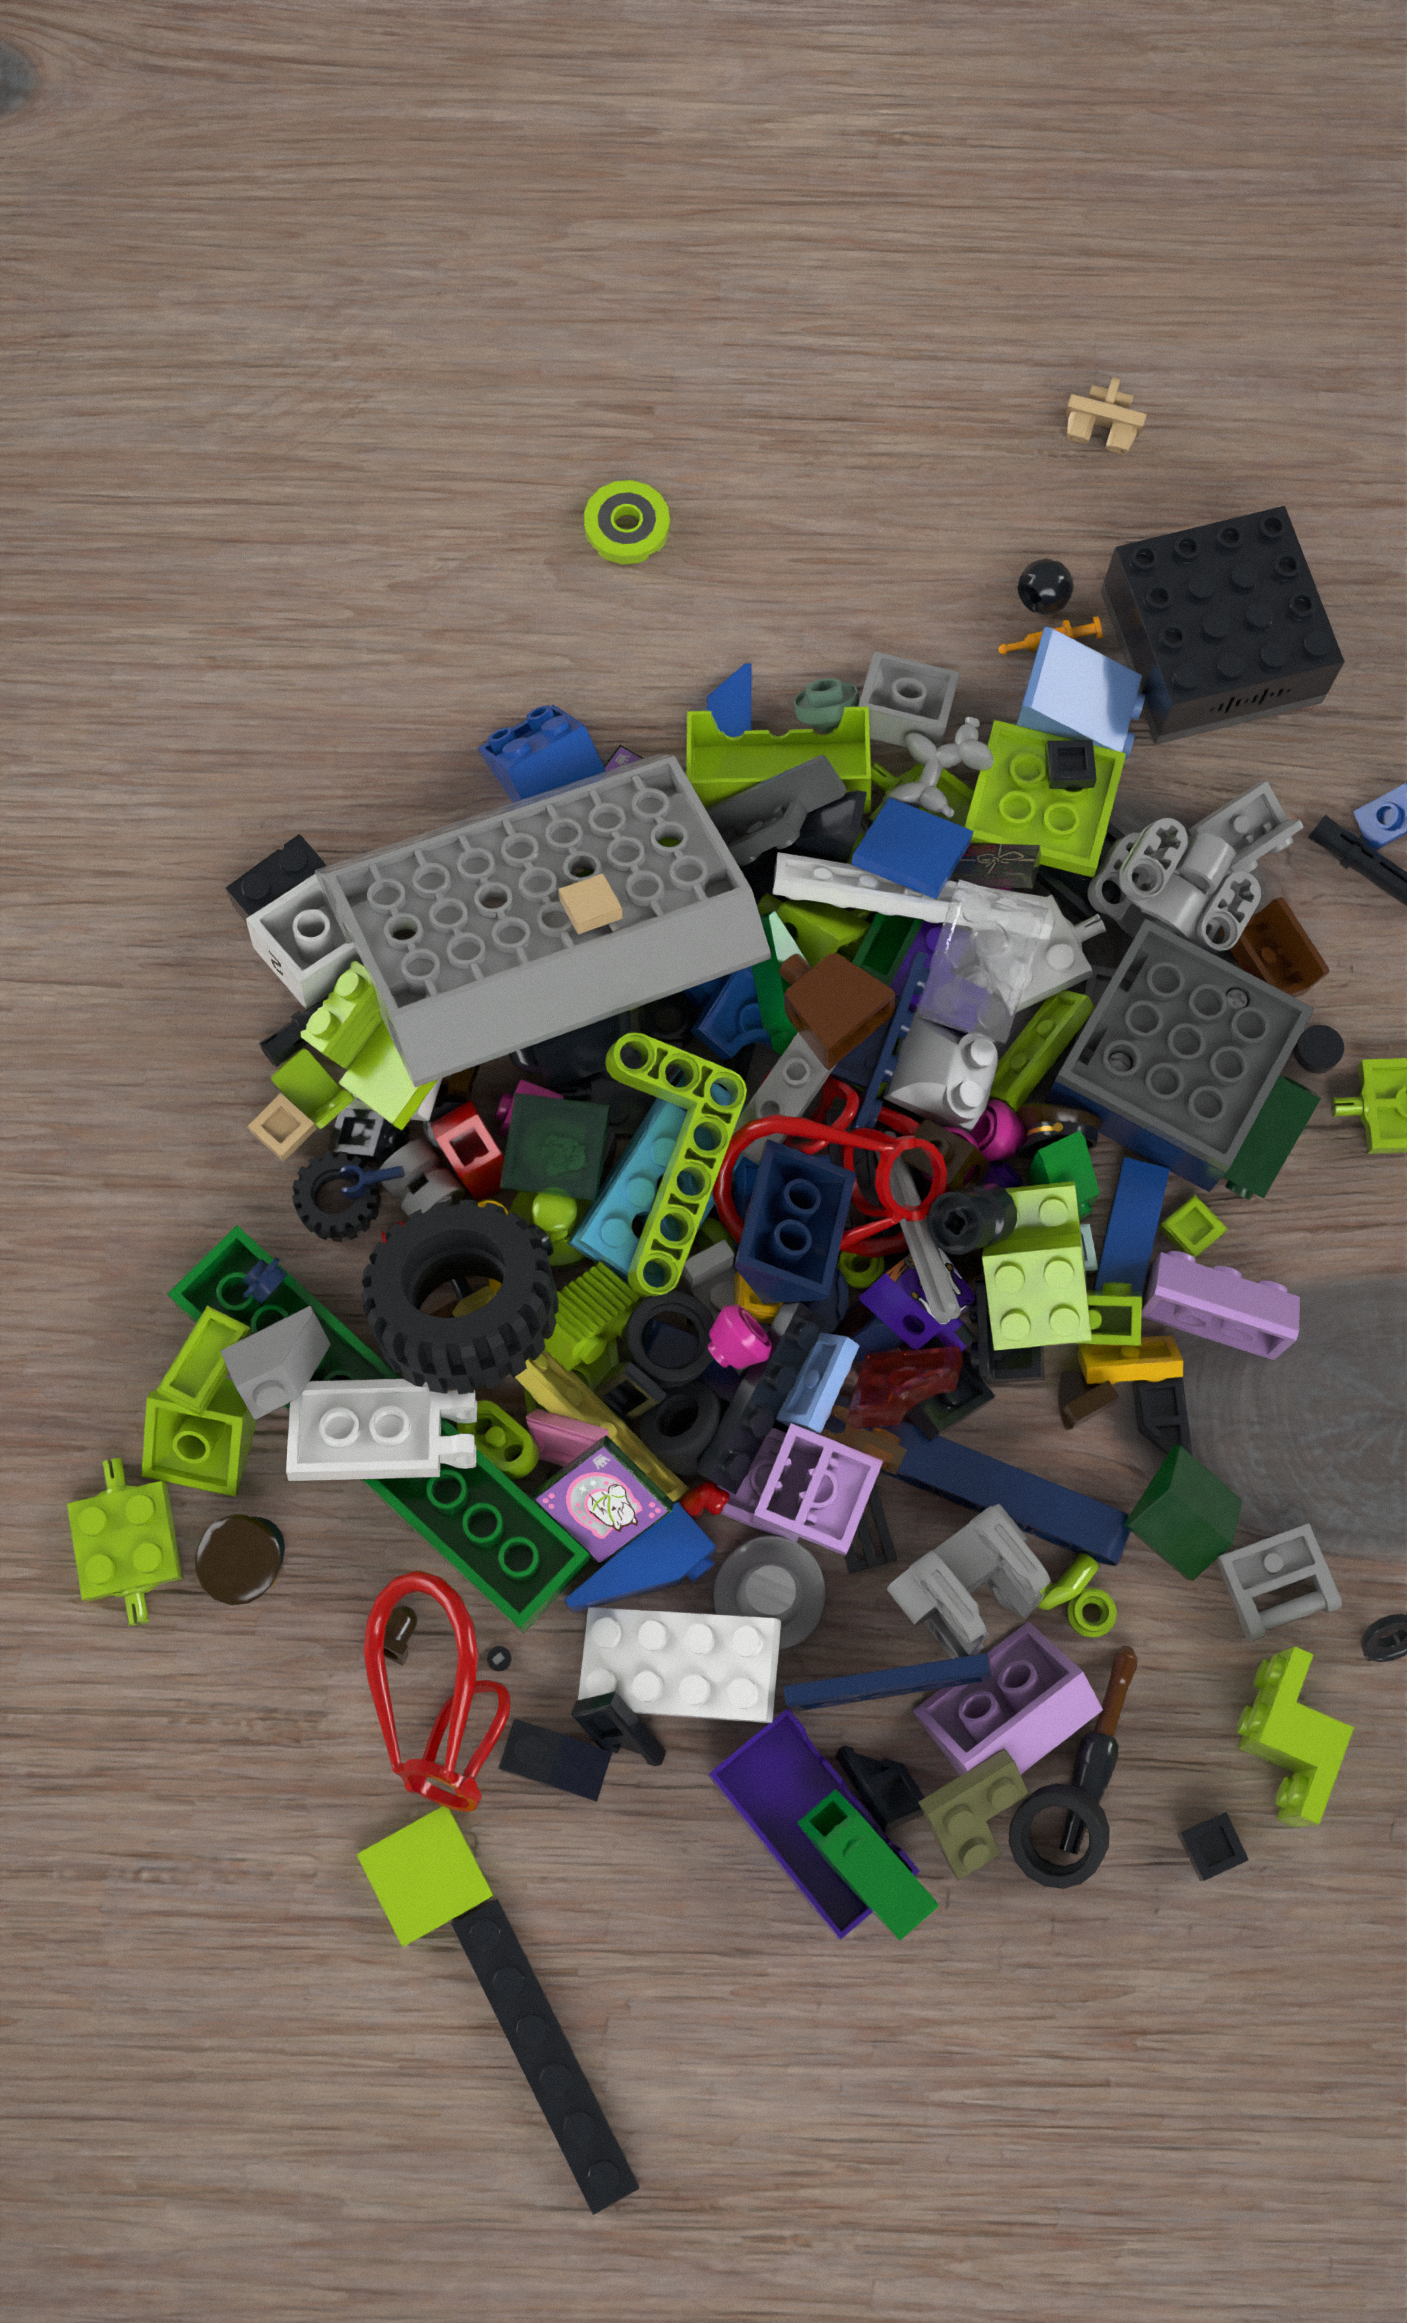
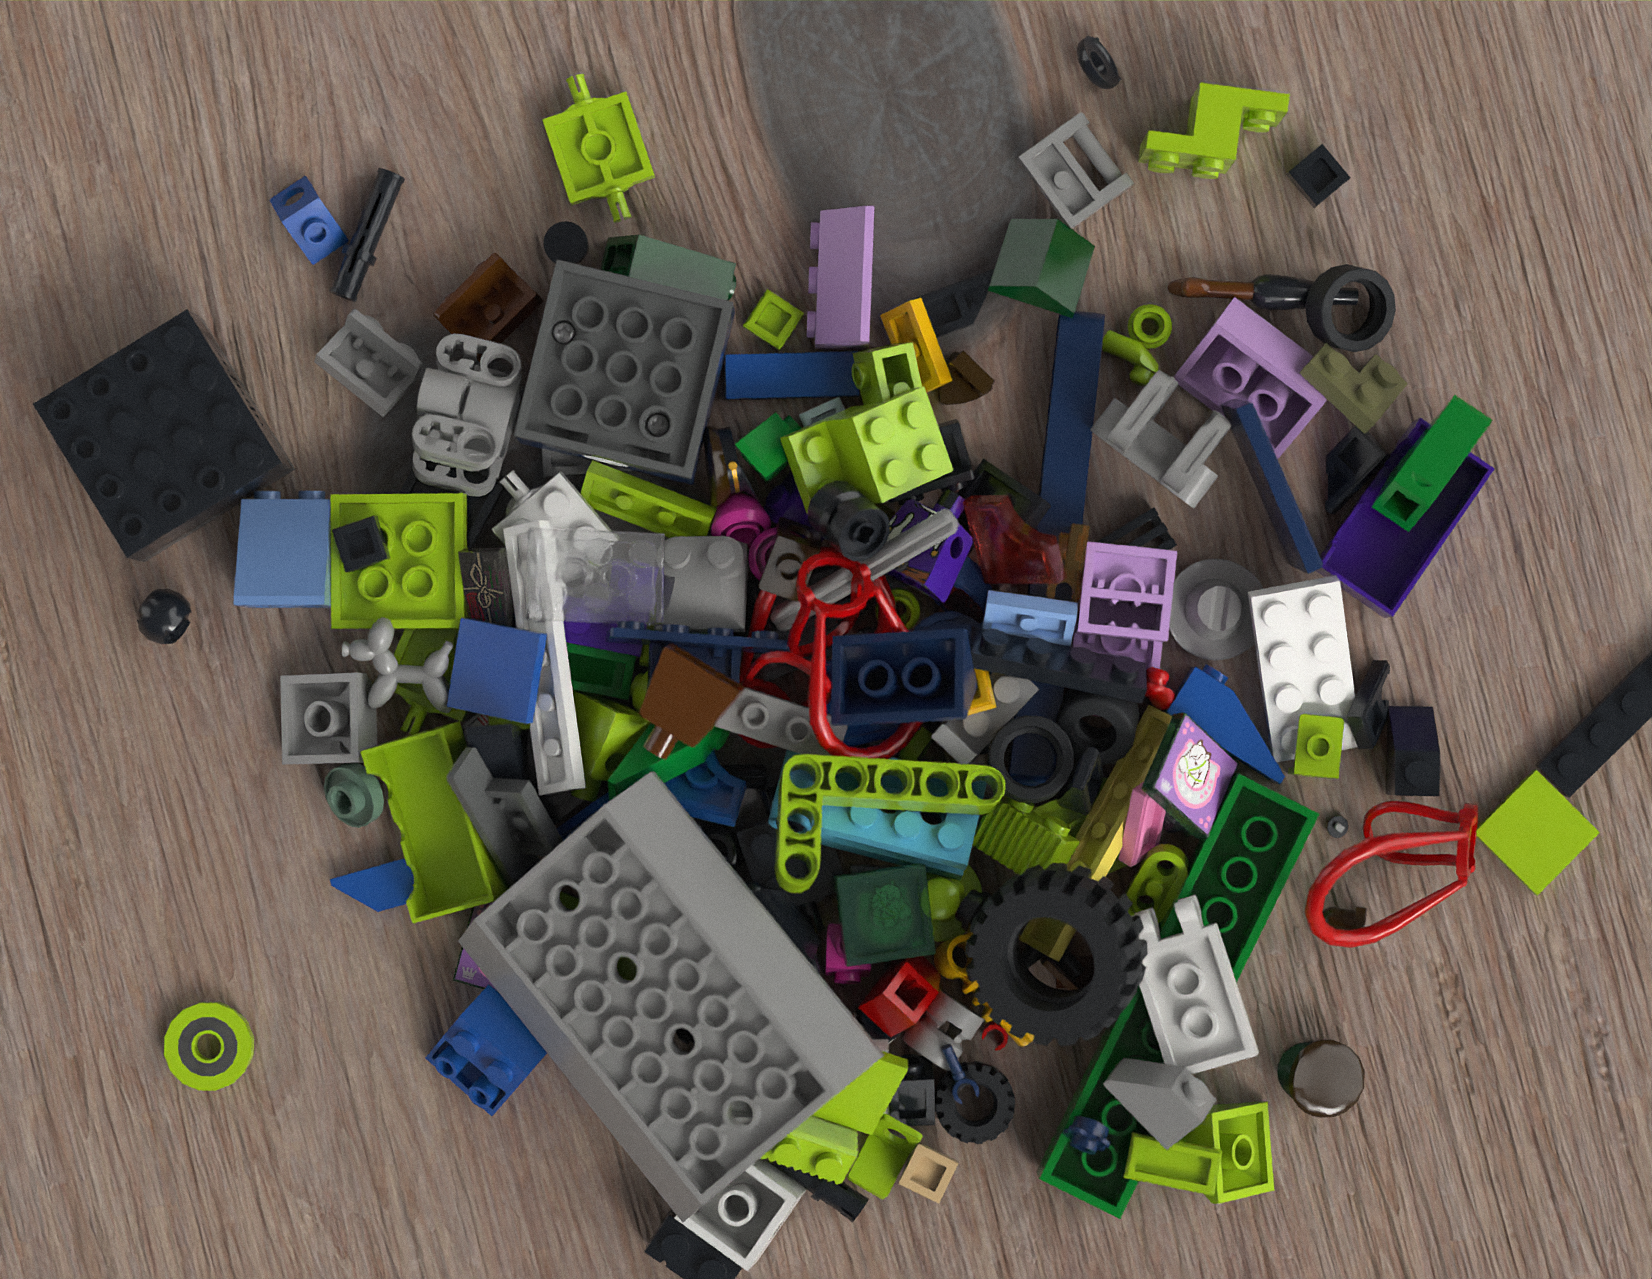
camera: 100 degrees left, 15 degrees up
lime plate [67,1458,183,1626] -> none
tan tile [559,874,623,934] -> none
dark pink cone [707,1305,772,1369] -> none
light orange piece [998,616,1103,655] -> none
none -> lime bracket [1288,714,1344,779]

